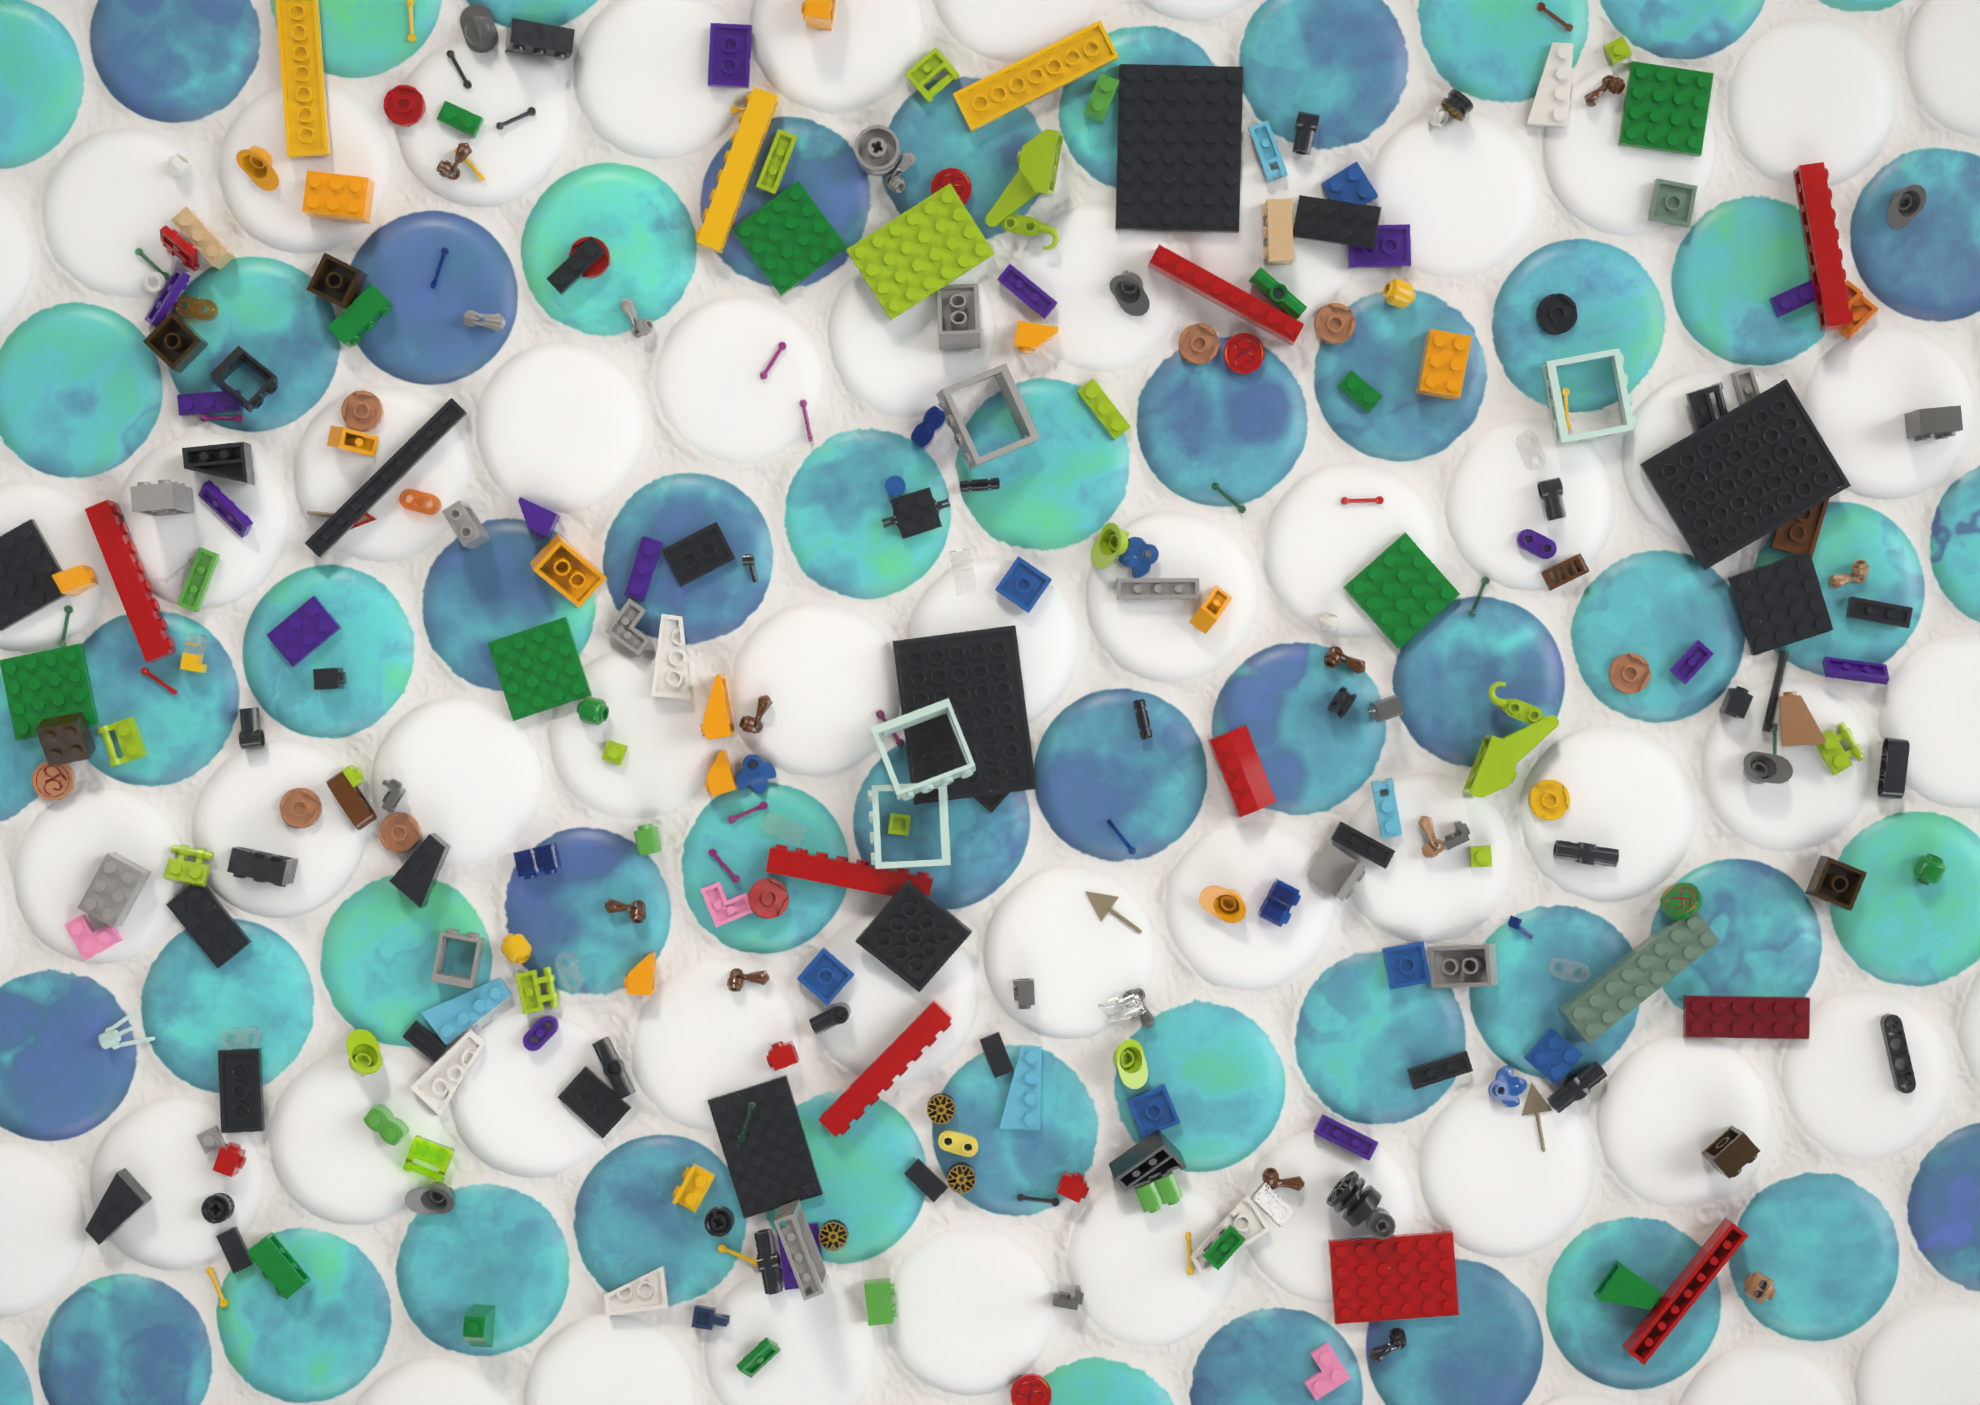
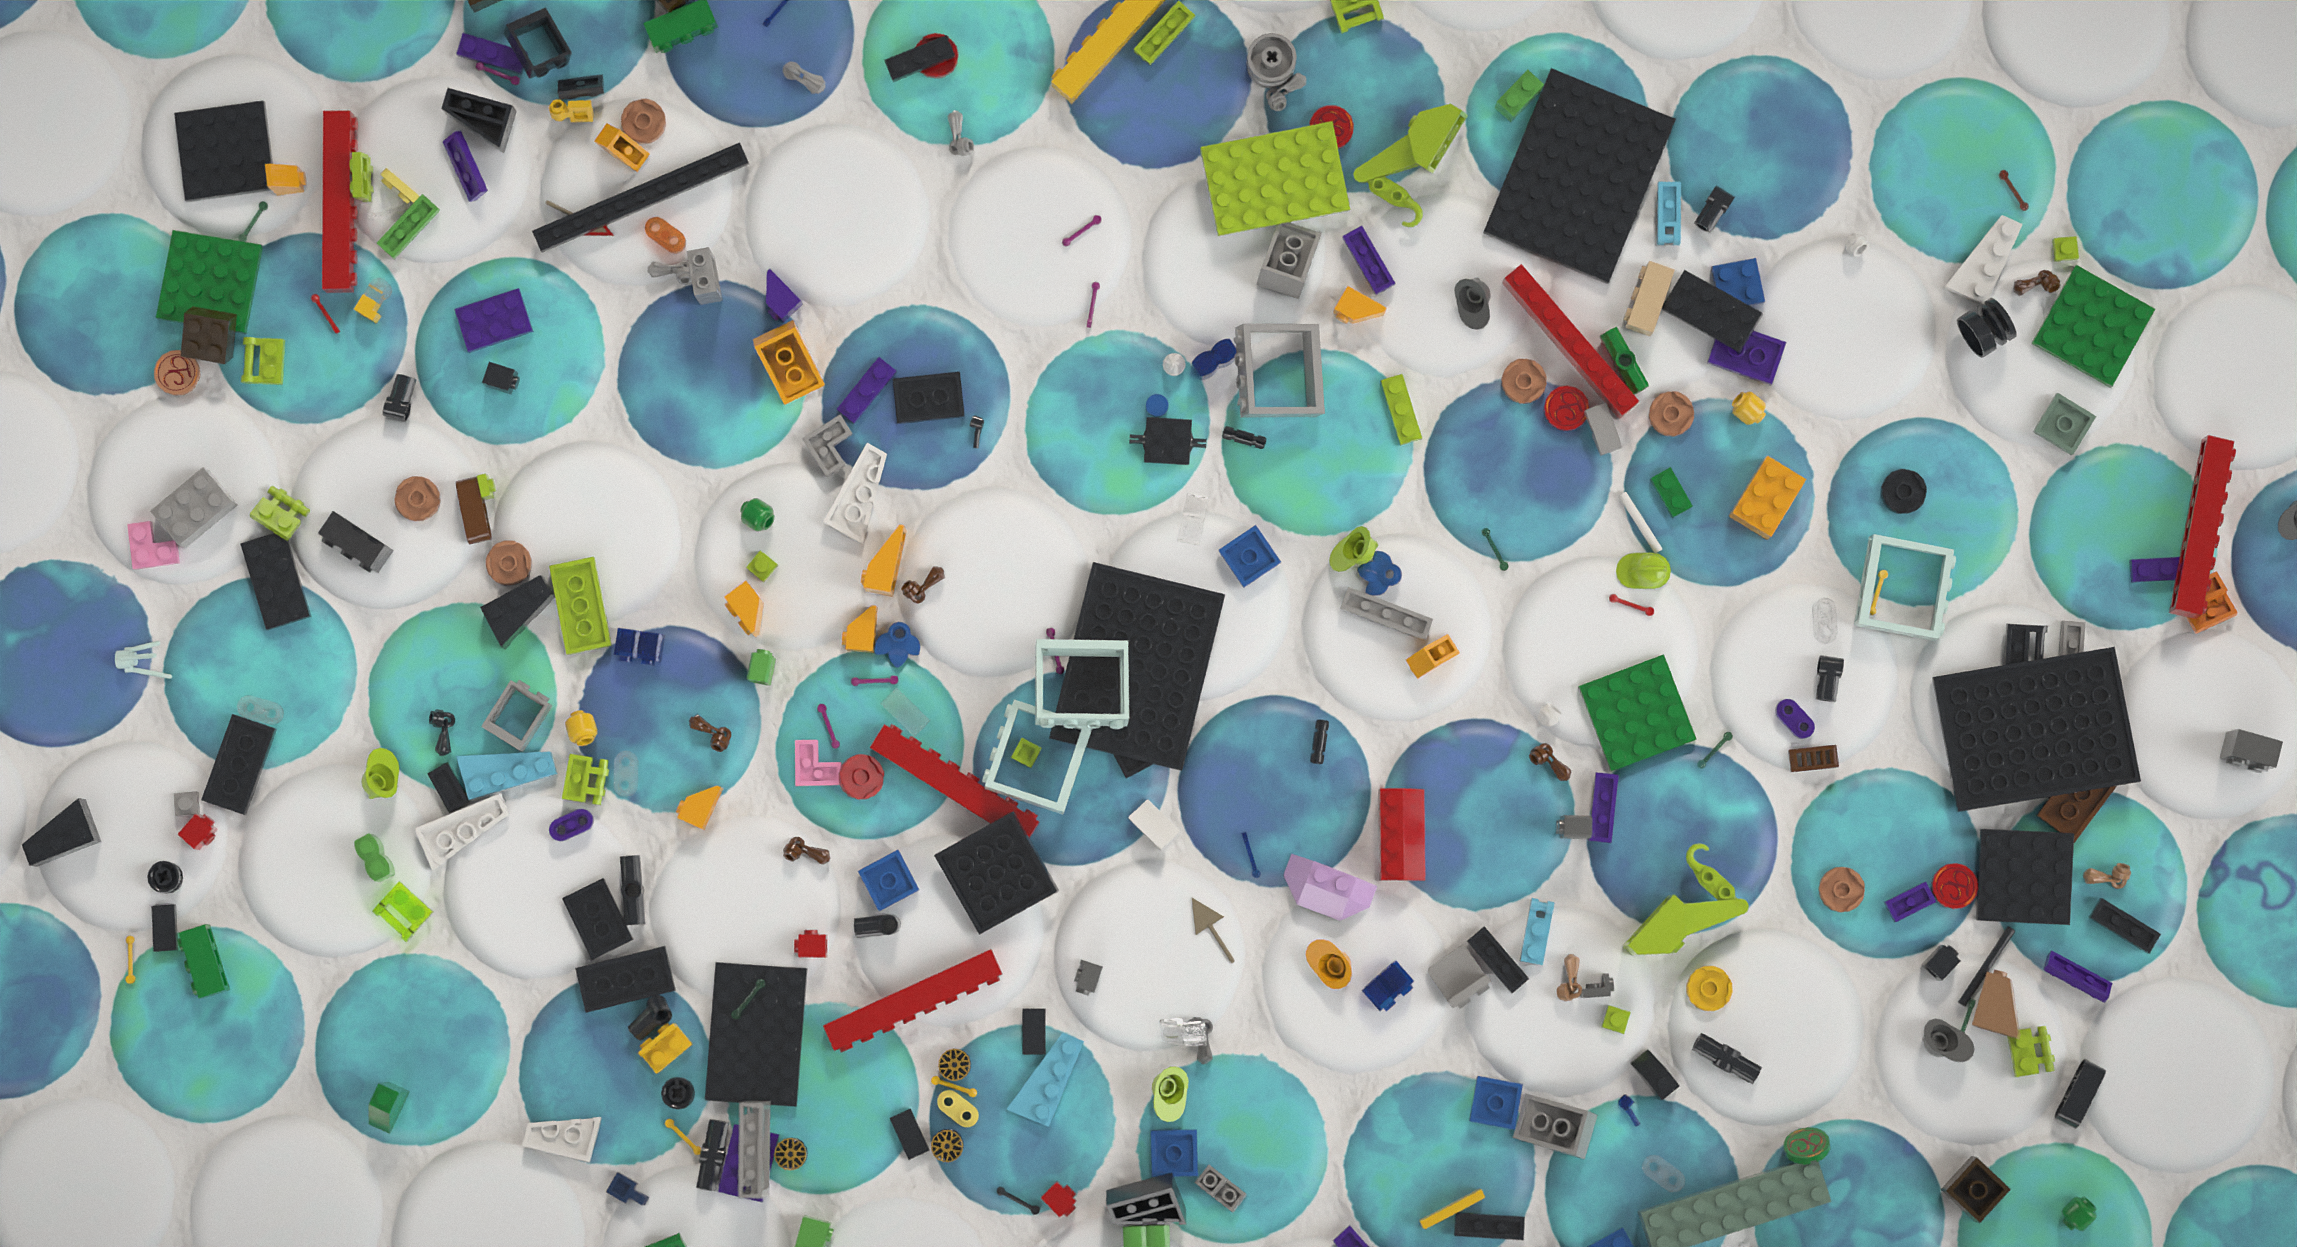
camera: 20 degrees right, 5 degrees down
light grey brick [130,480,194,517] -> none
dark grey bracket [381,778,406,812] -> none
dark grey piece [405,1181,454,1214] -> none
green plate [487,617,592,721] -> none
green plate [732,181,847,297] -> none
yellow plate [953,20,1119,132] -> none
black wheel [1327,686,1357,719] -> none
black wheel [1440,89,1474,121] -> none
none -> lime plate [350,152,374,203]
none -> light yellow plate [380,168,420,204]
none -> black piece [429,709,455,756]
none -> yellow plate [549,99,594,122]
none -> lime plate [549,556,612,655]
none -> black plate [558,74,604,100]
none -> black plate [575,946,676,1013]
none -> black piece [628,995,672,1041]
none -> light grey piece [647,261,692,285]
none -> light orange slope [724,581,764,637]
none -> yellow hinge [931,1076,977,1097]
none -> white panel [1128,800,1179,850]
none -> white plate [1163,353,1185,376]
none -> light grey slope [1195,1165,1247,1213]
none -> lavender wedge [1283,854,1377,921]
none -> yellow tile [1419,1188,1485,1229]
none -> light grey slope [1584,403,1622,456]
none -> dark purple plate [1588,772,1619,843]
none -> lime piece [1616,553,1671,589]
none -> white bar [1618,492,1662,554]
none -> black slope [1630,1049,1680,1100]
none -> red tile [1931,863,1978,909]
none -> black wheel [1957,298,2017,358]

